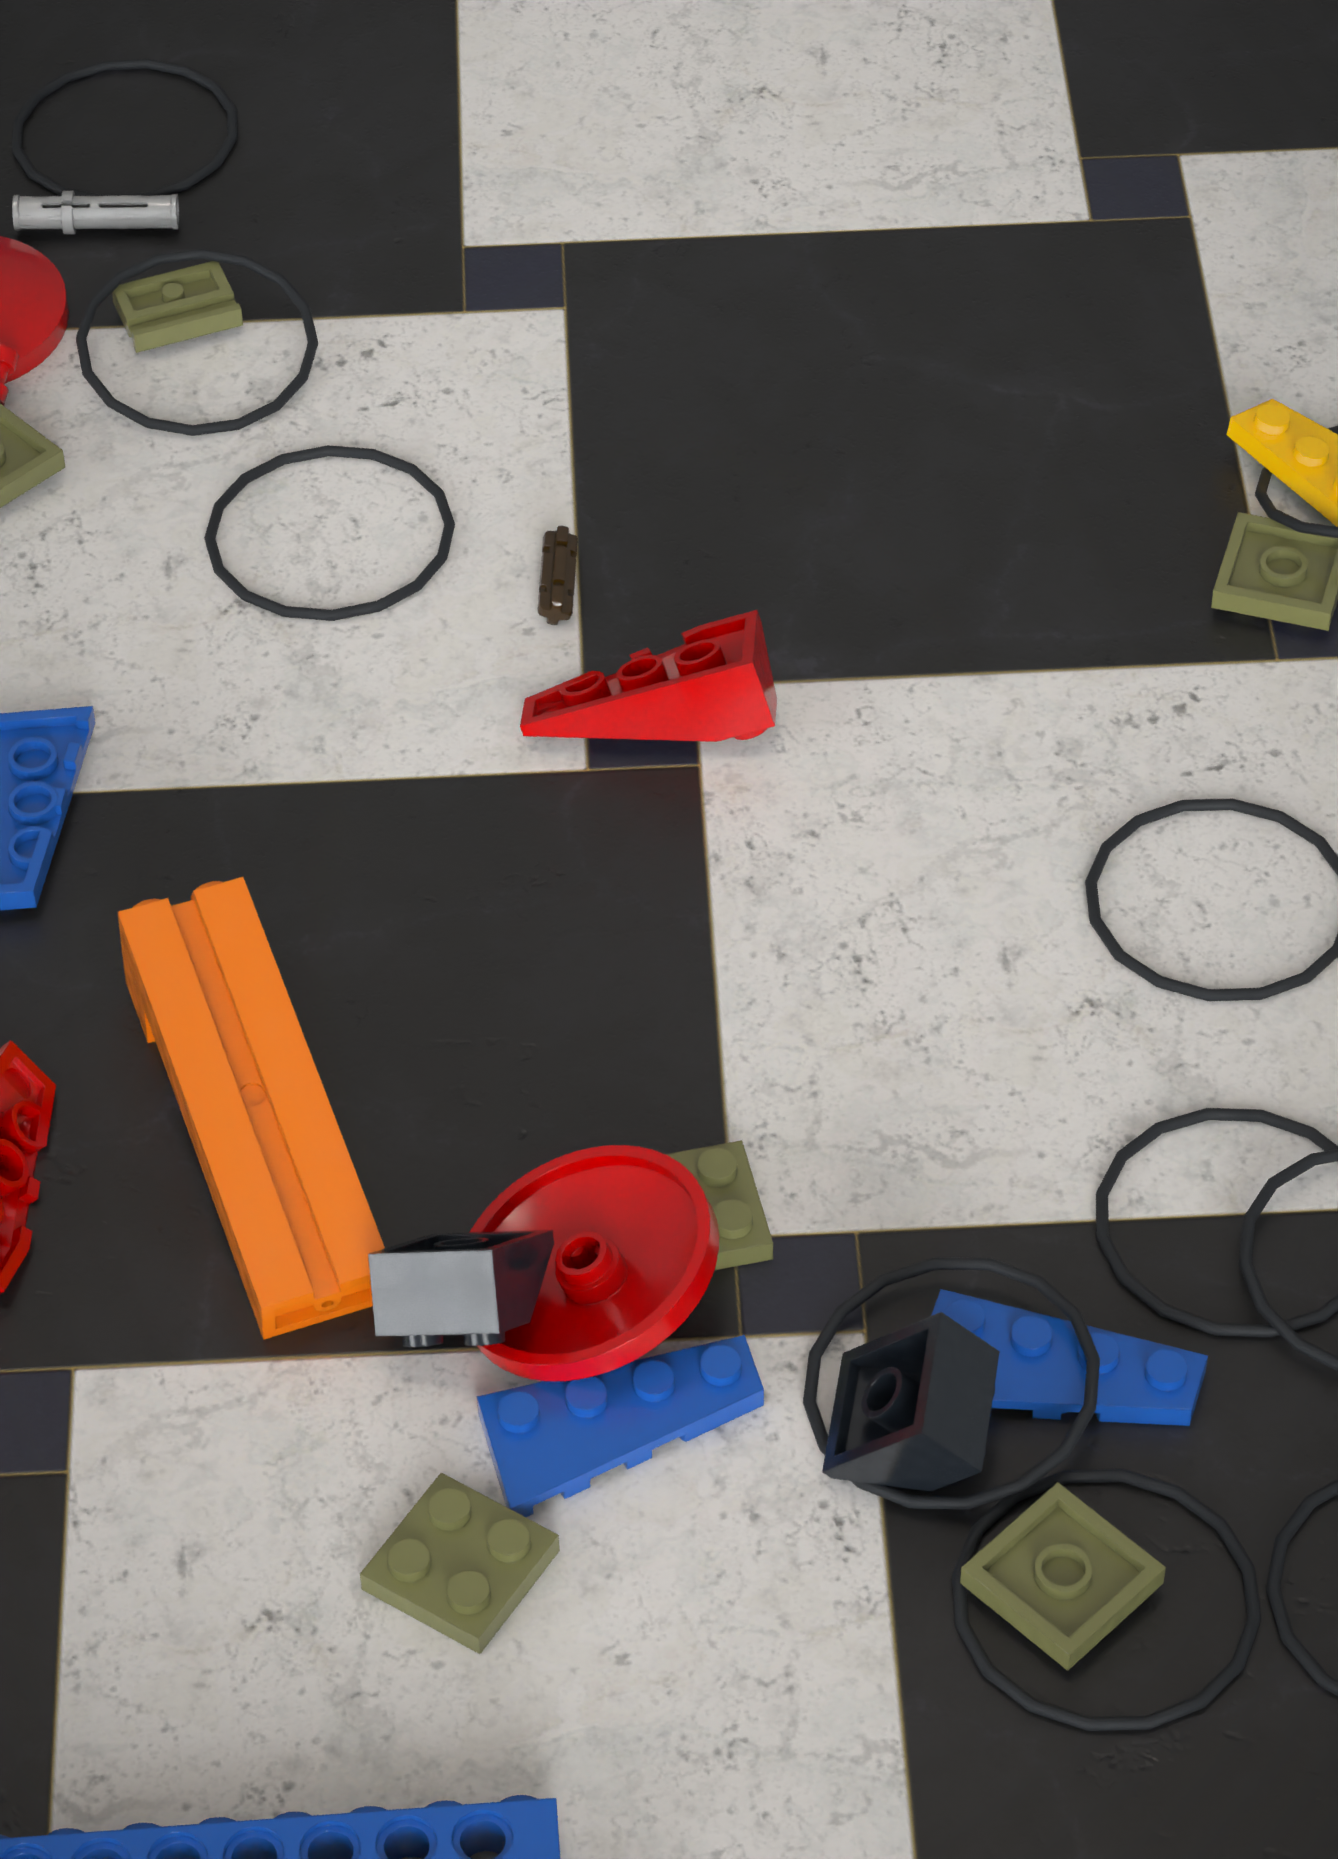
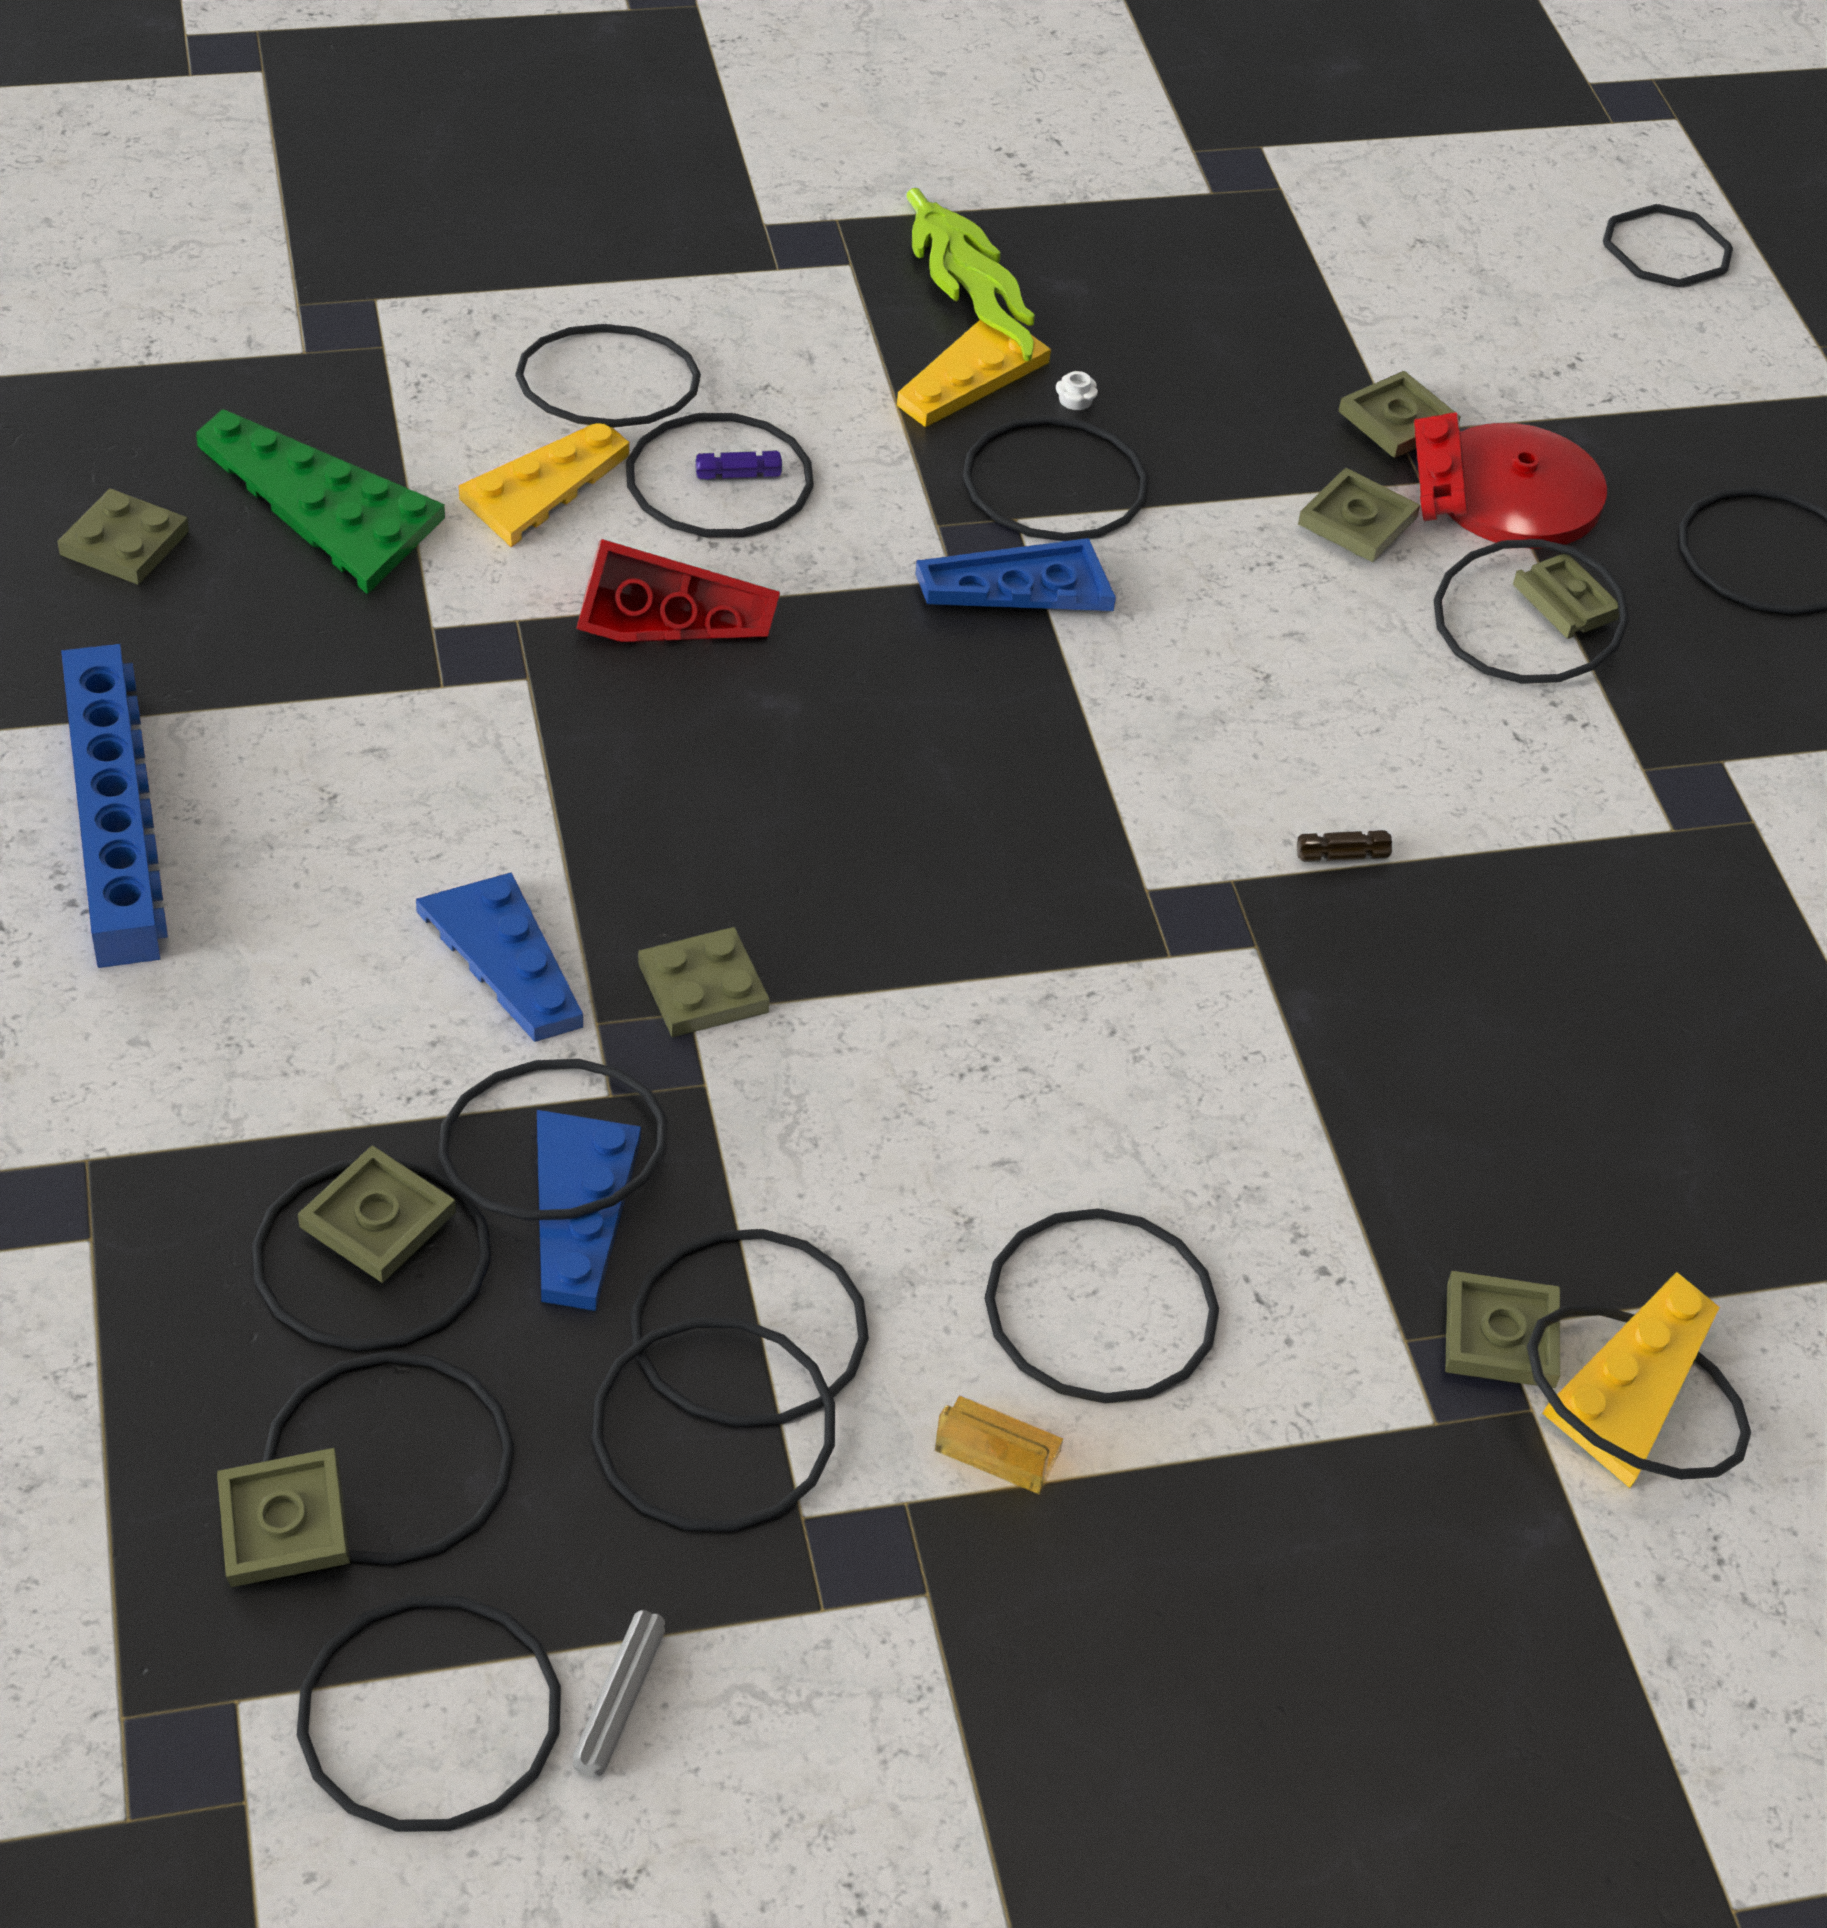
camera: 75 degrees right, 0 degrees up
light grey pin [12,190,179,234] -> none
orange brick [118,877,385,1340] -> none
black piece [204,445,455,621] -> none
olive plate [360,1473,560,1654] -> none
slope [368,1230,554,1347] -> none
red dish [469,1145,719,1381] -> none
red wedge [520,610,777,742] -> none
black slope [822,1312,1000,1491] -> none

